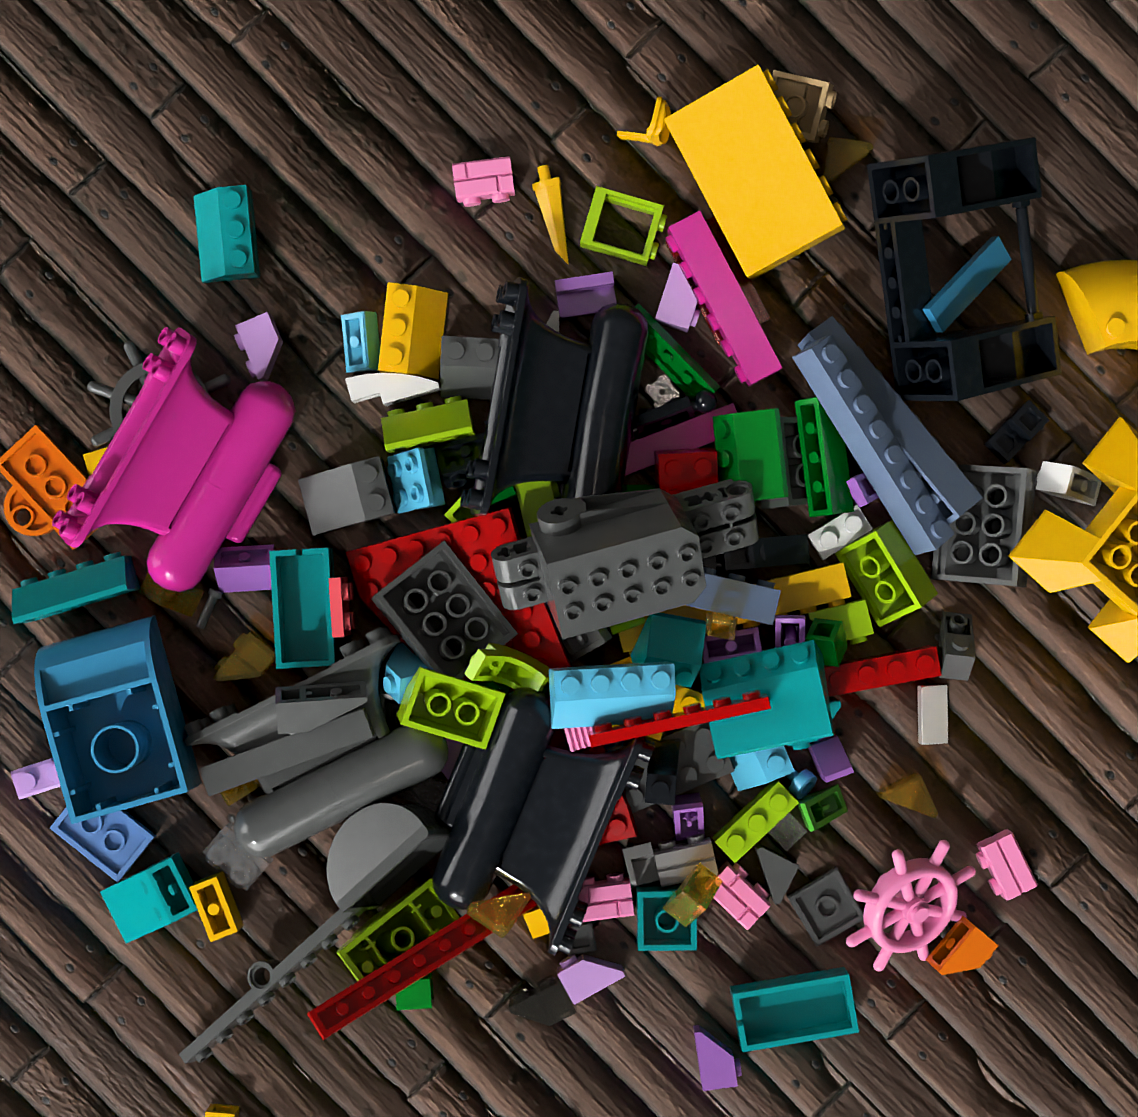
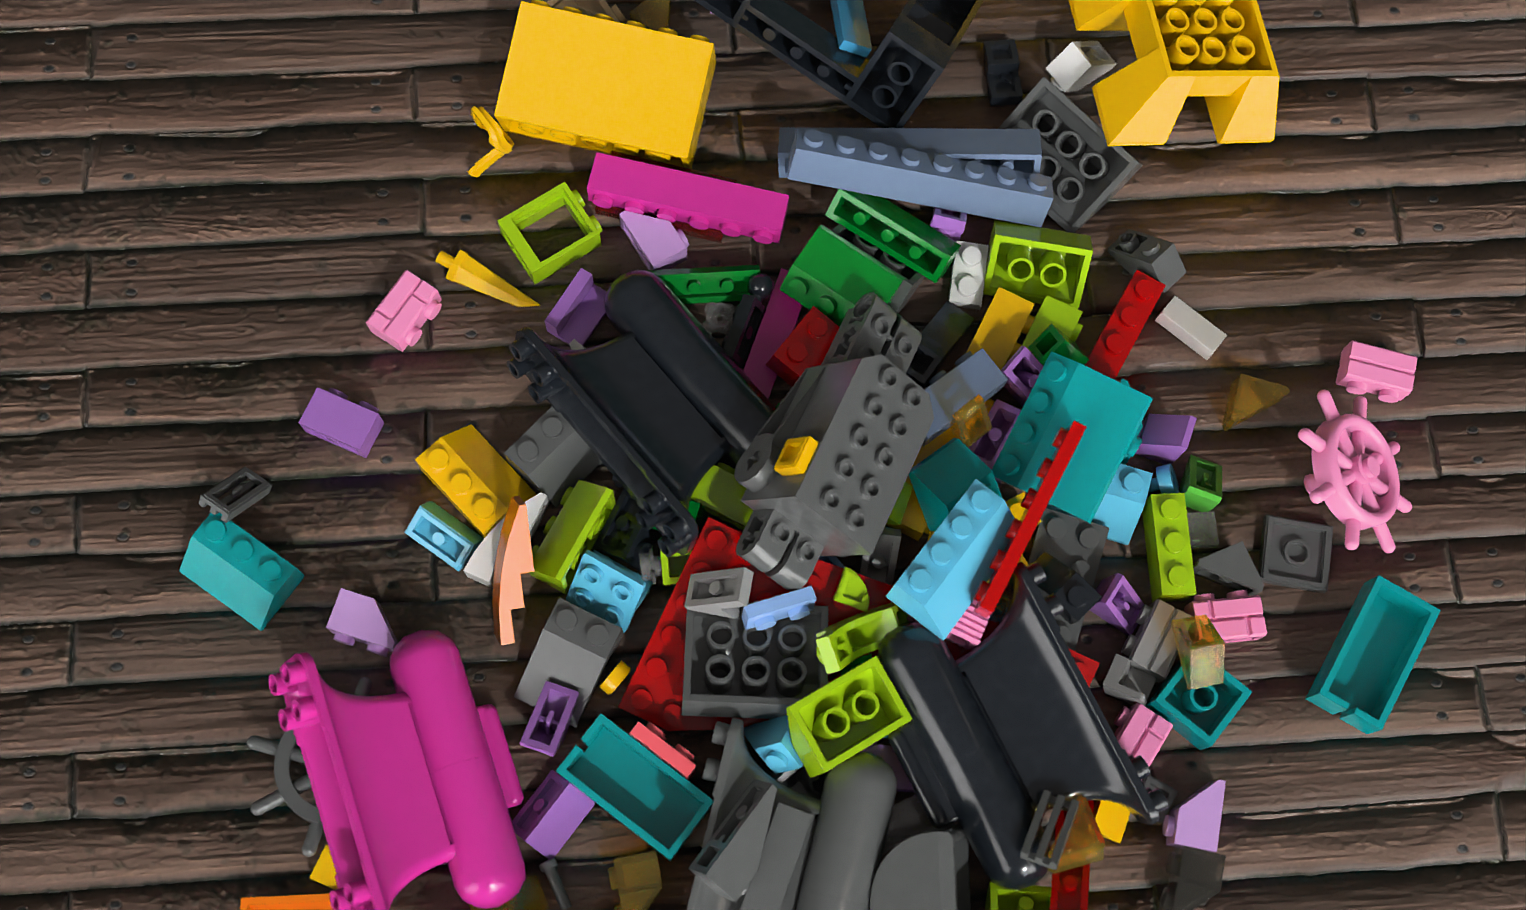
camera: 55 degrees left, 15 degrees down
medium lavender slope [693,1025,742,1091] -> none
orange slope [925,915,999,975] -> none
none -> dark grey tile [198,467,272,523]
none -> medium lavender brick [299,387,384,458]
none -> slope [492,496,534,645]
none -> medium lavender slope [520,681,579,757]
none -> yellow tile [599,660,631,695]
none -> clear plate [639,549,662,584]
none -> light grey slope [684,567,754,619]
none -> light blue plate [741,586,816,630]
none -> yellow tile [774,436,819,476]
none -> lime tile [833,566,869,612]
none -> dark grey tile [1020,790,1080,870]

